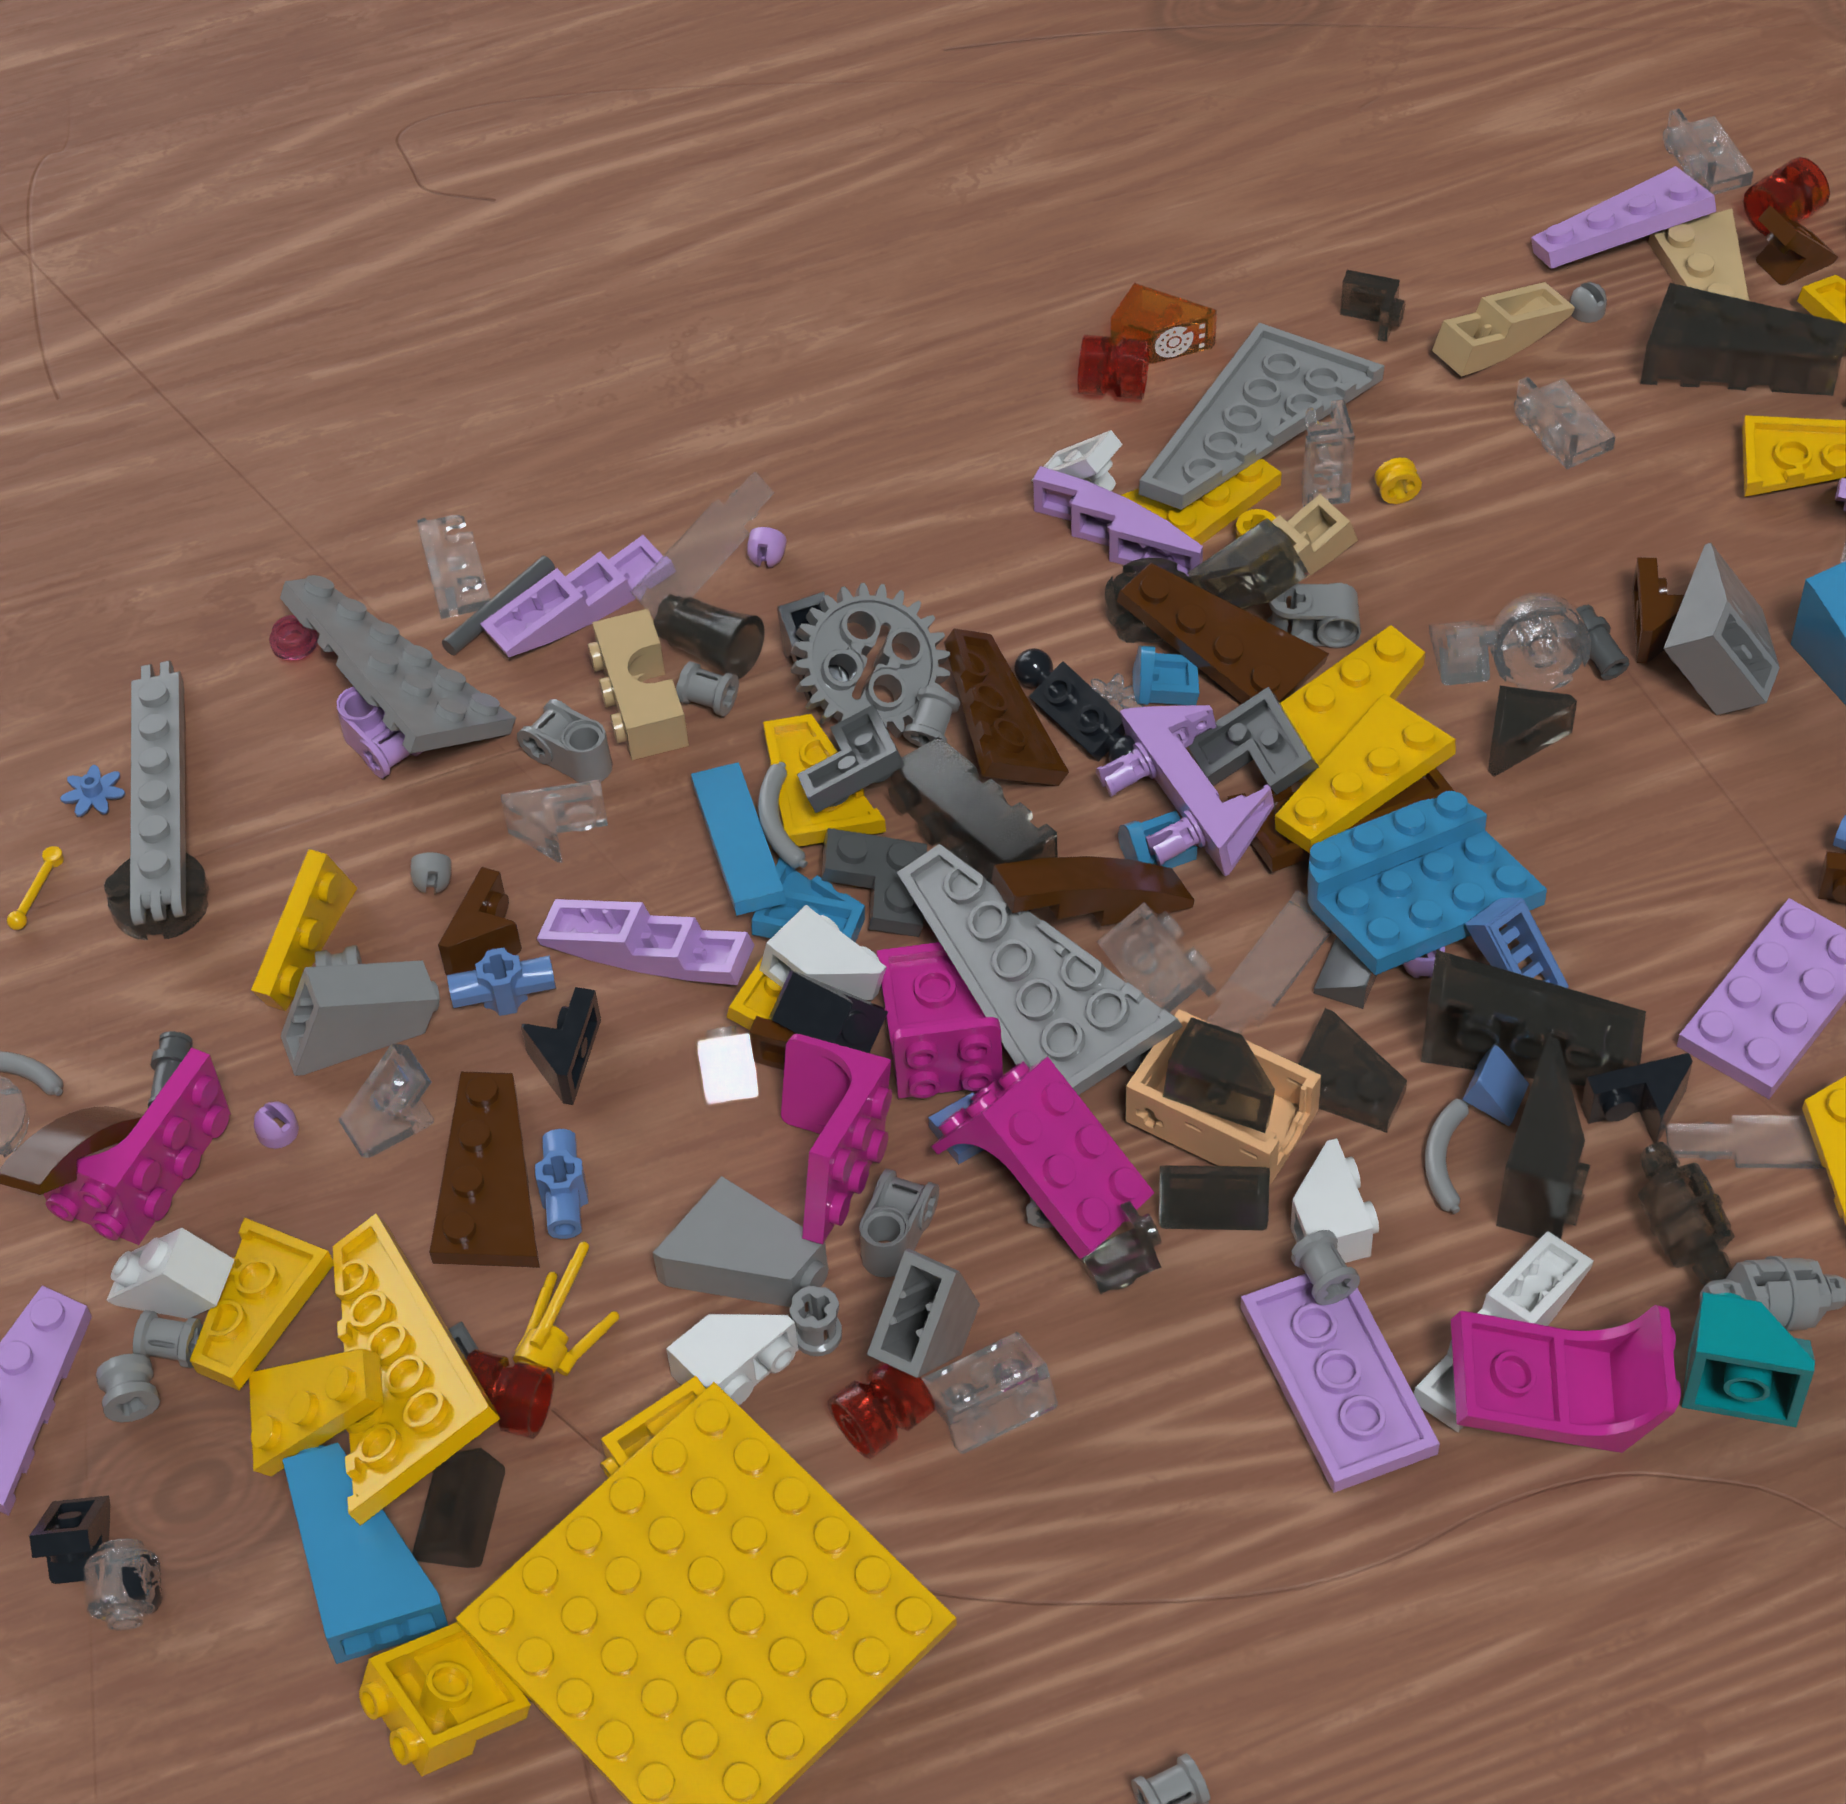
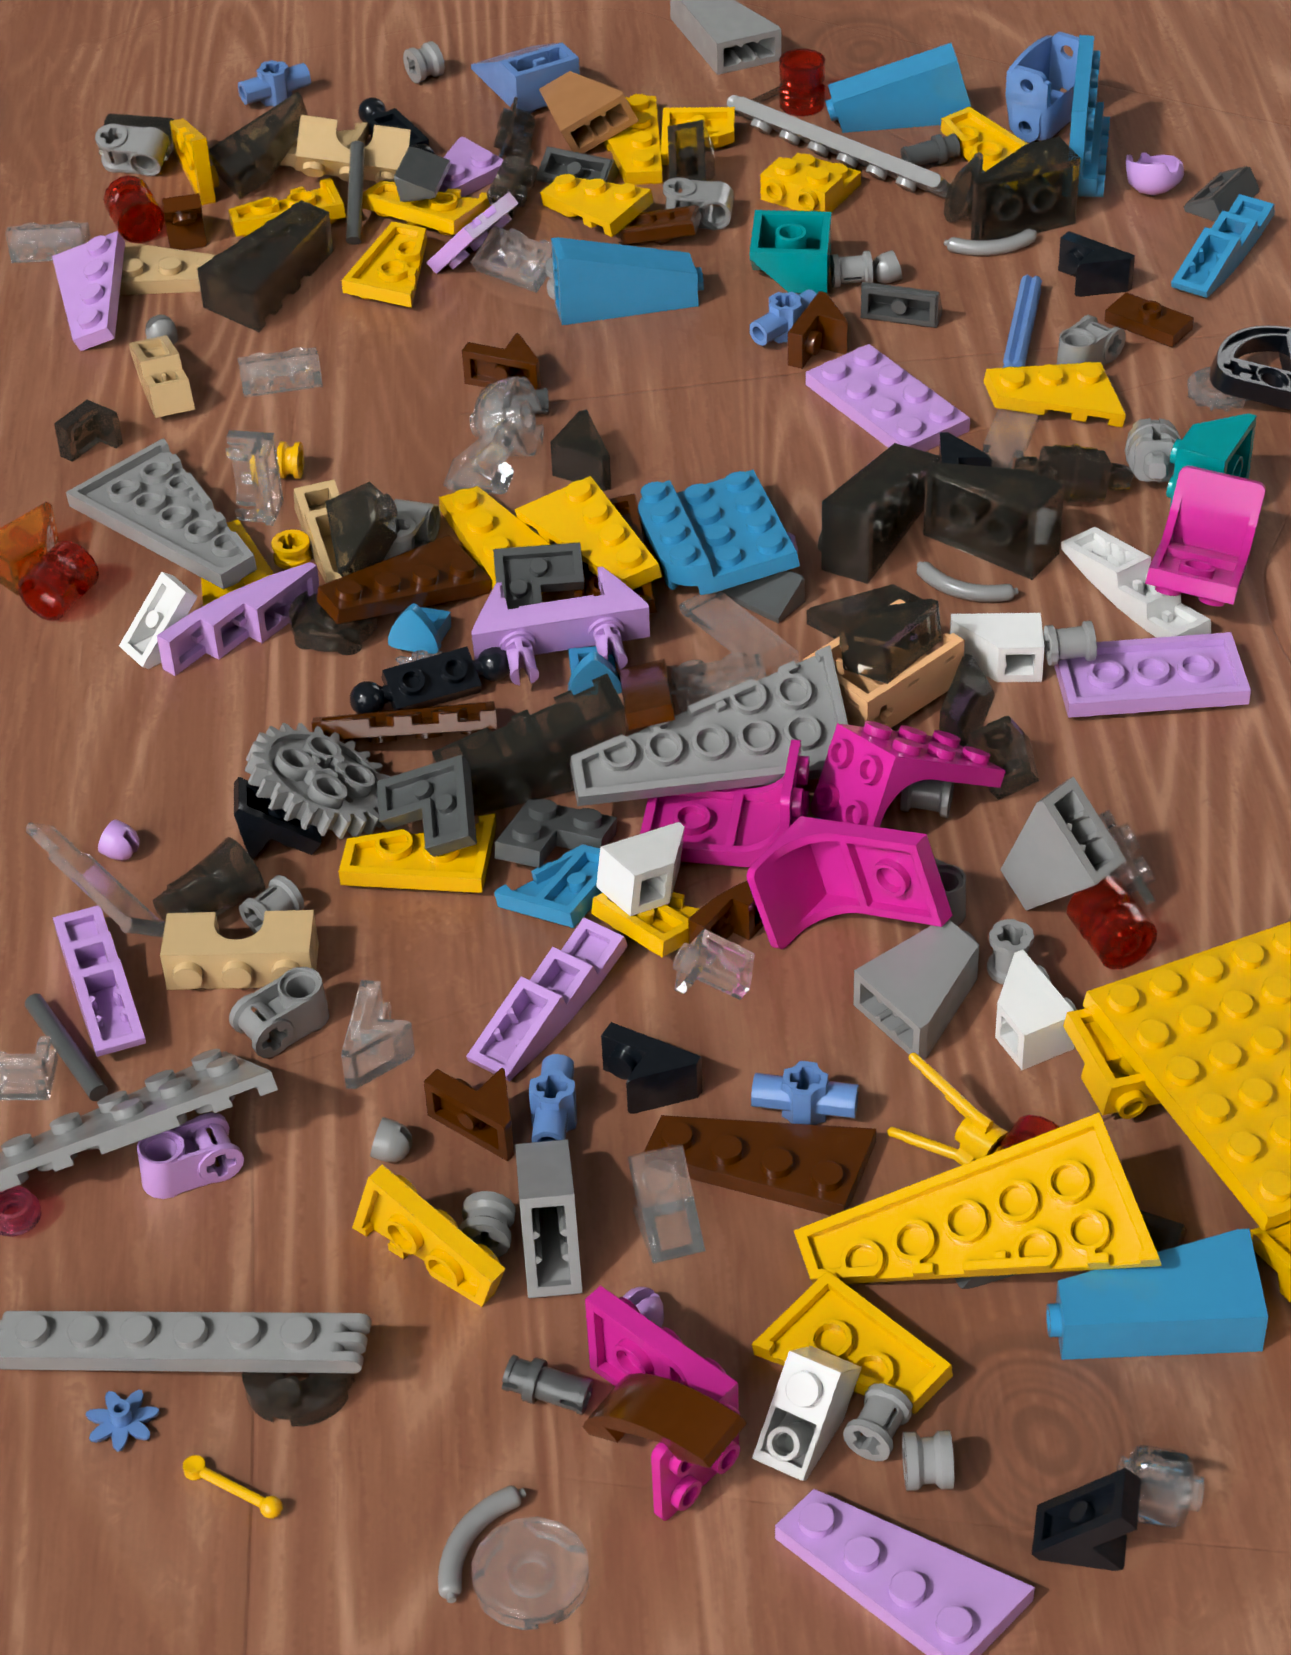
camera: 75 degrees left, 10 degrees down
yellow wing [249,1348,384,1477] -> none
dark azure tile [691,762,786,916] -> none
light grey piece [758,762,808,868] -> none
black slope [769,970,888,1053] -> none
light grey bush [903,686,961,751] -> none
medium blue slope [1462,1044,1529,1126] -> none
medium blue slope [1465,898,1569,1015] -> none
light grey slope [1663,543,1780,715] -> none

